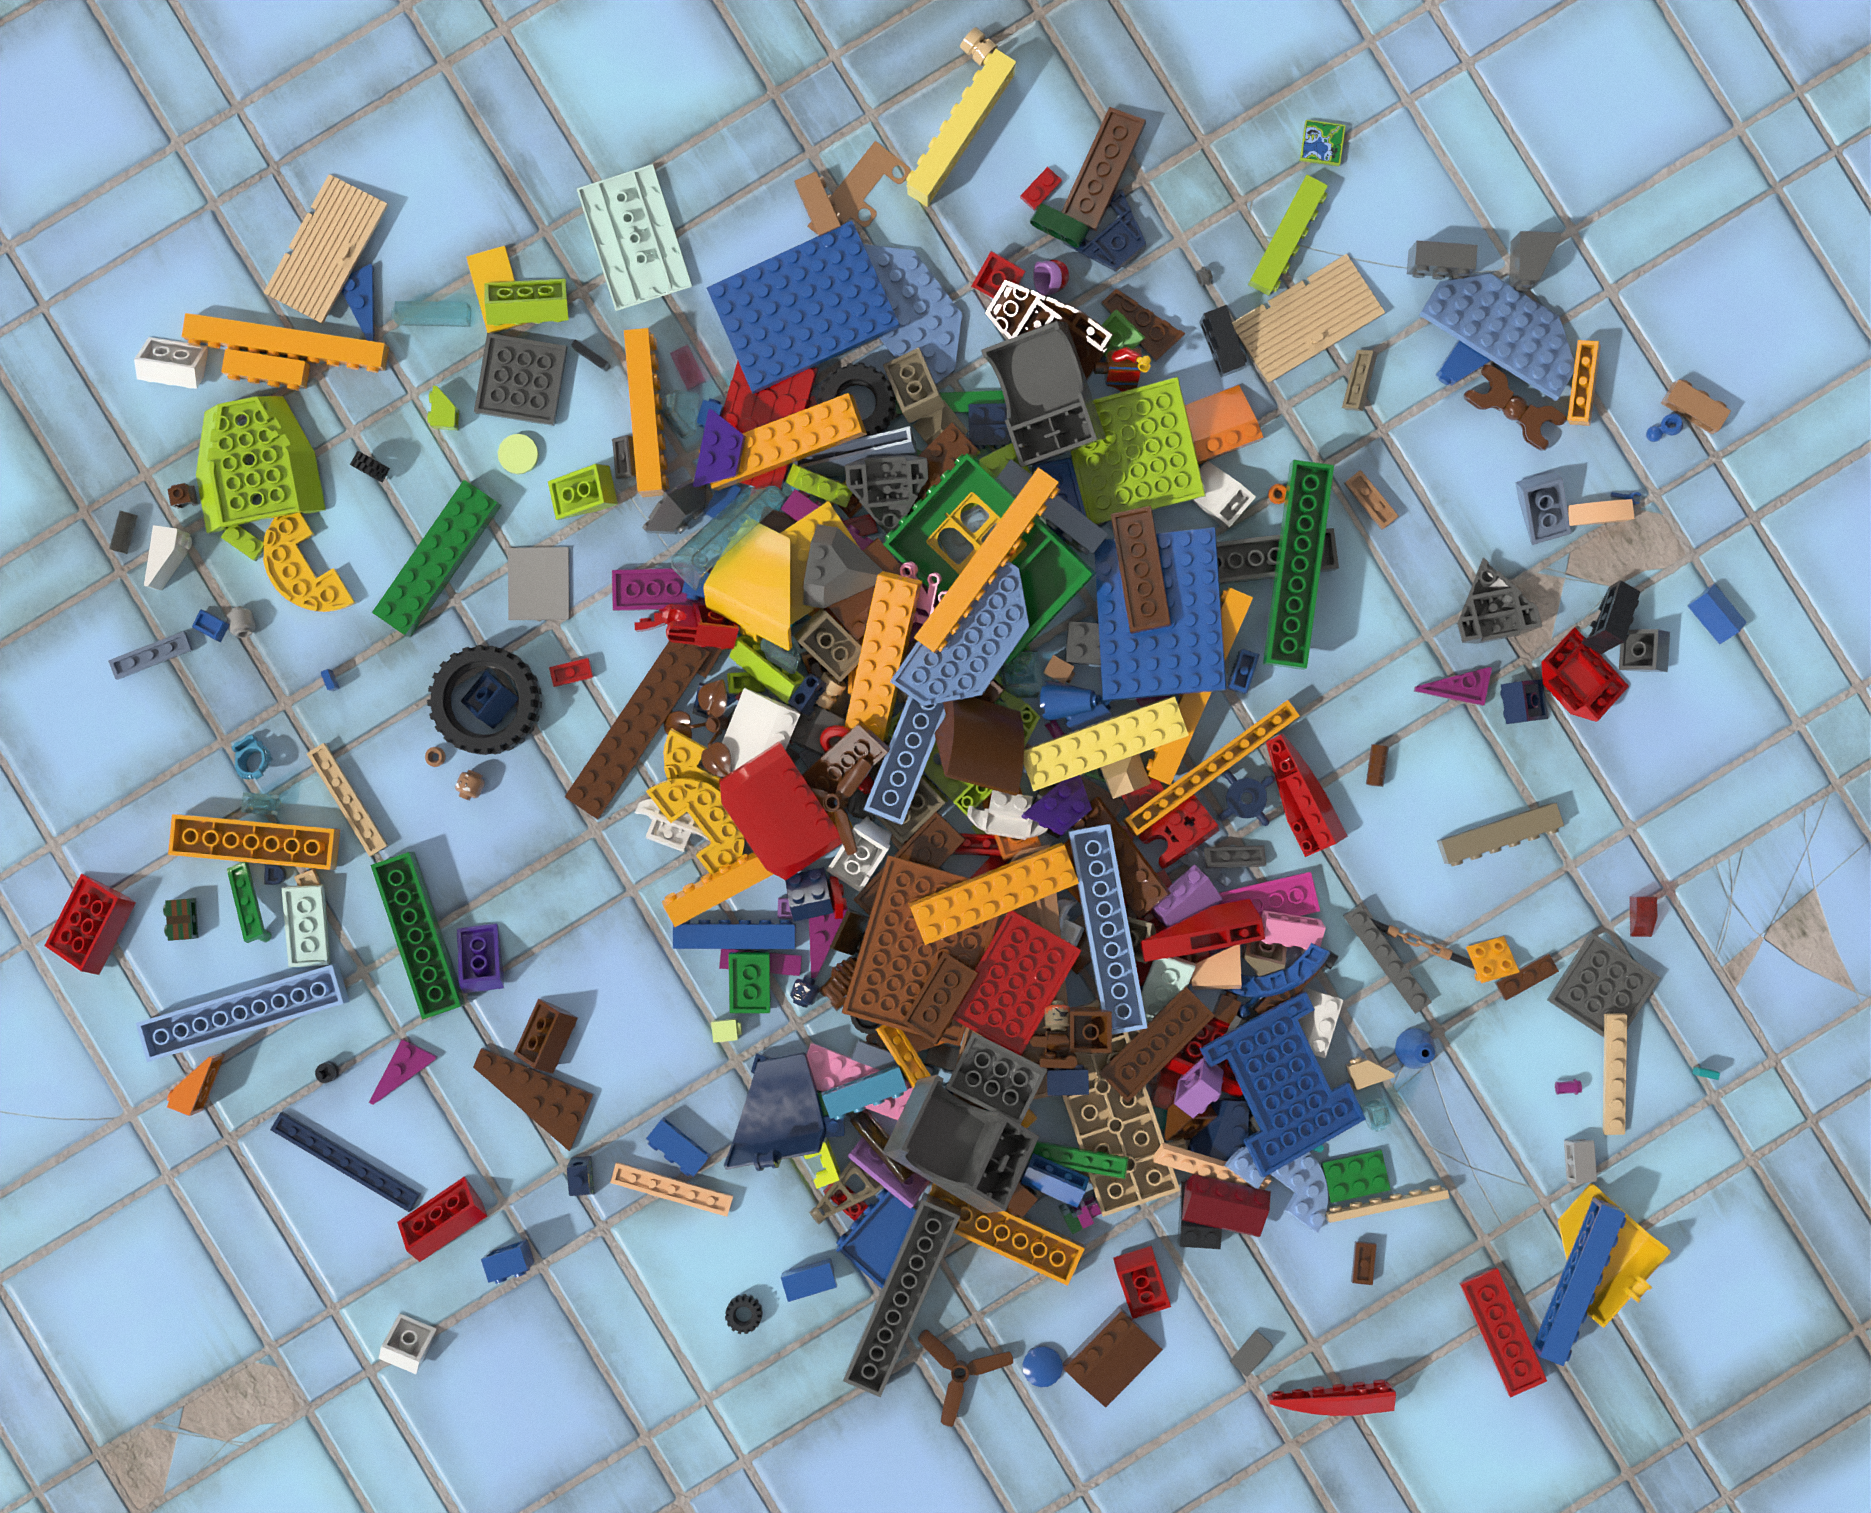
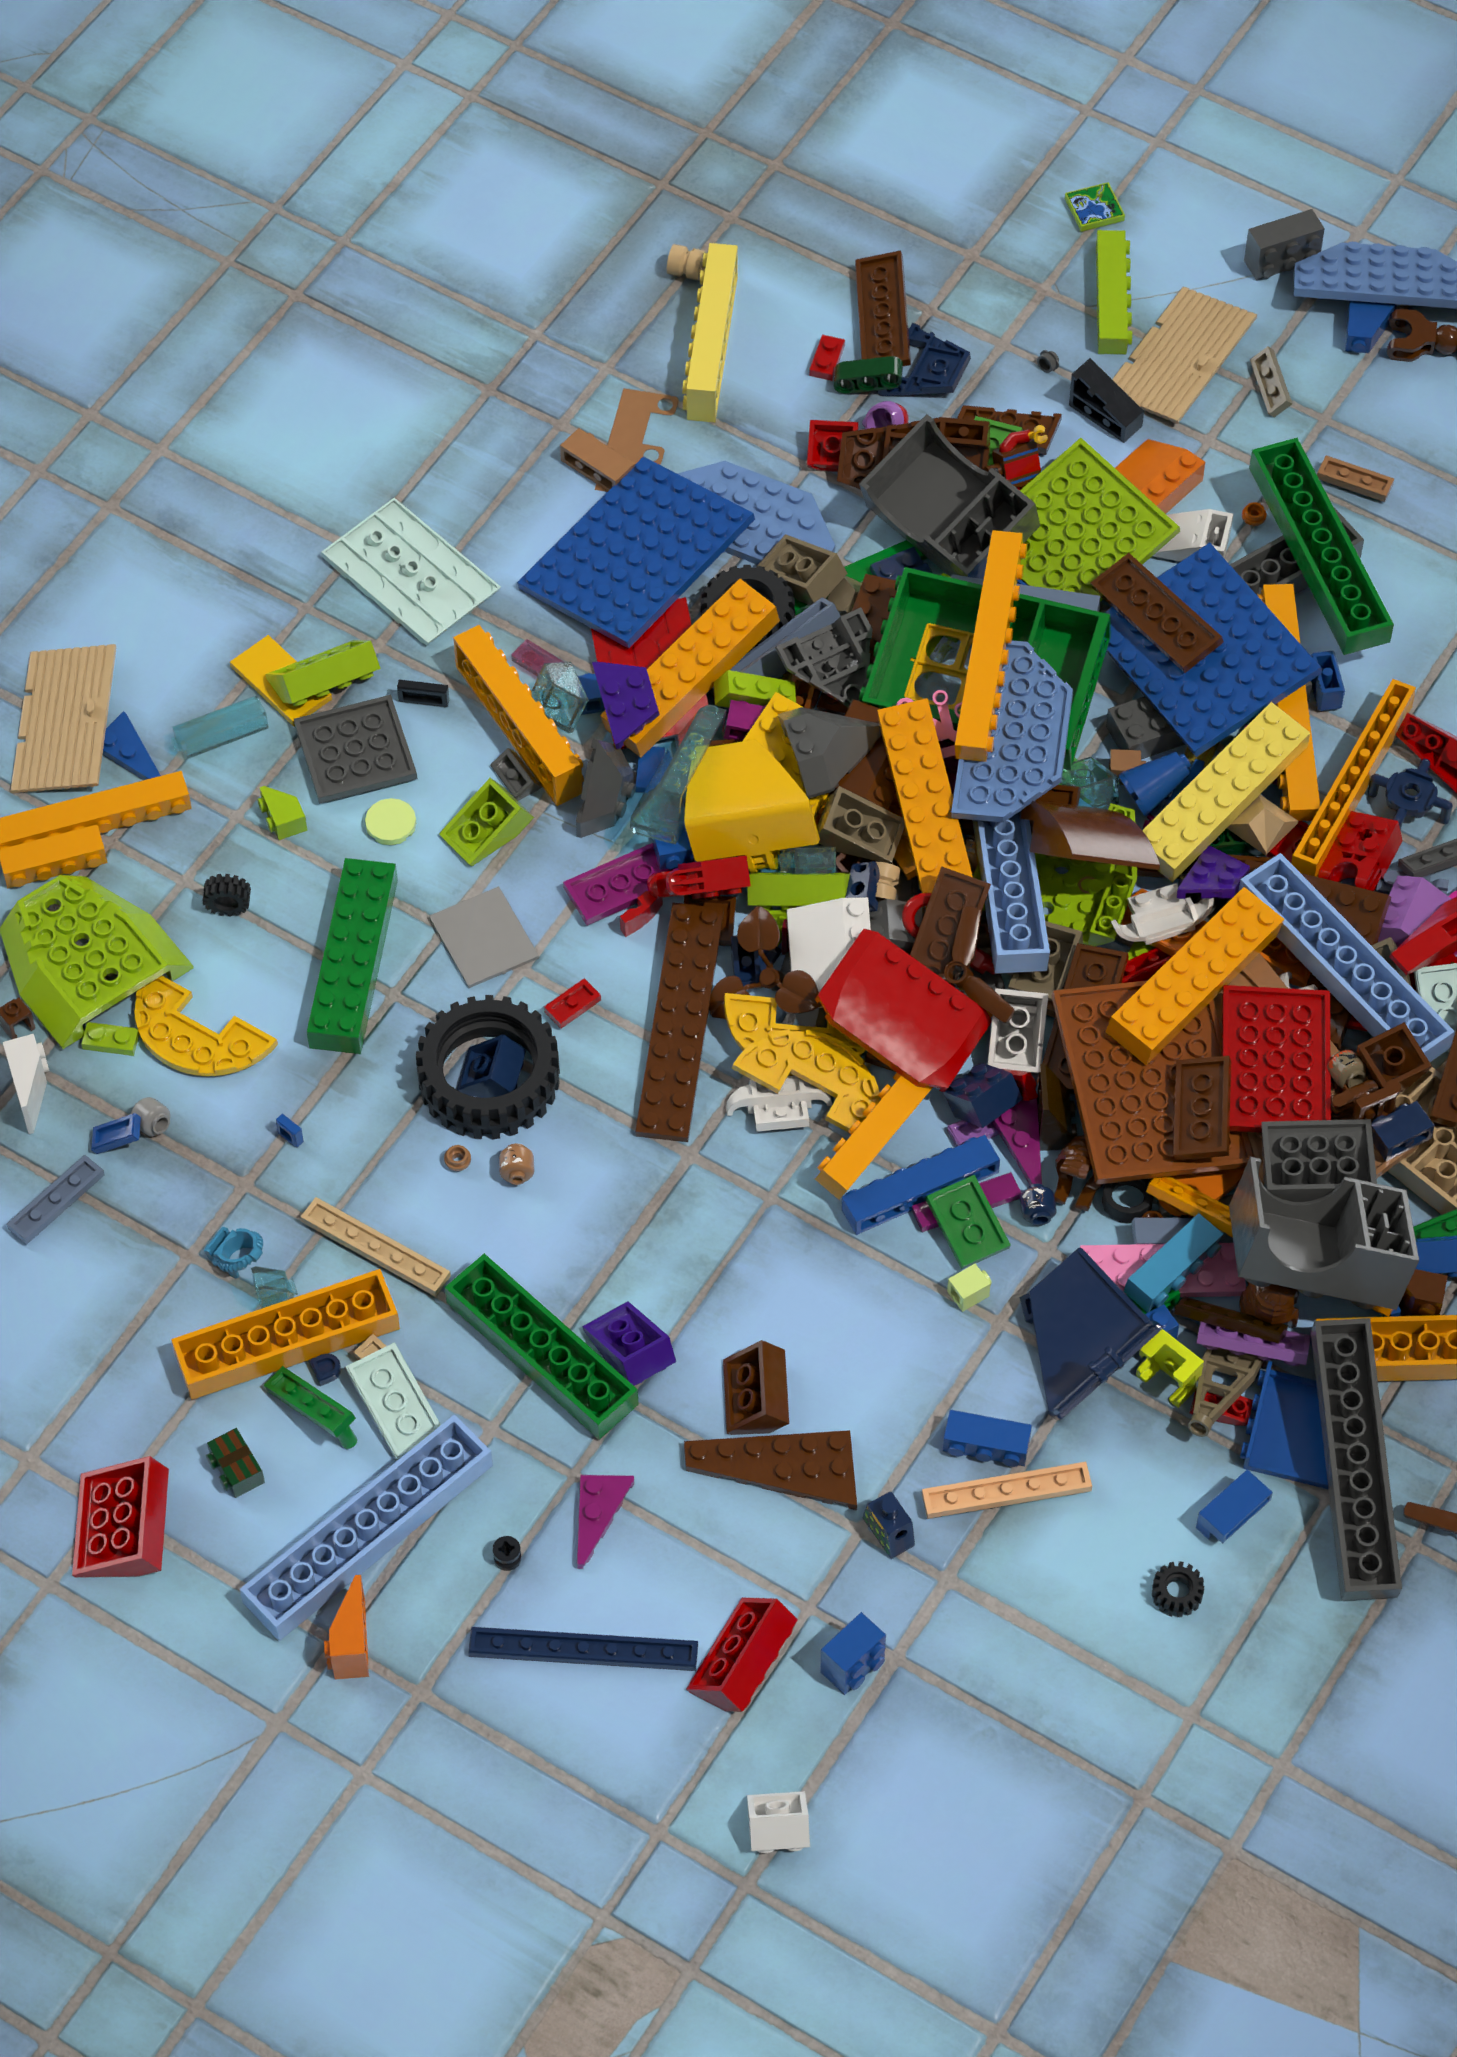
camera: 25 degrees left, 30 degrees down
dark grey slope [1509,231,1561,292] -> none

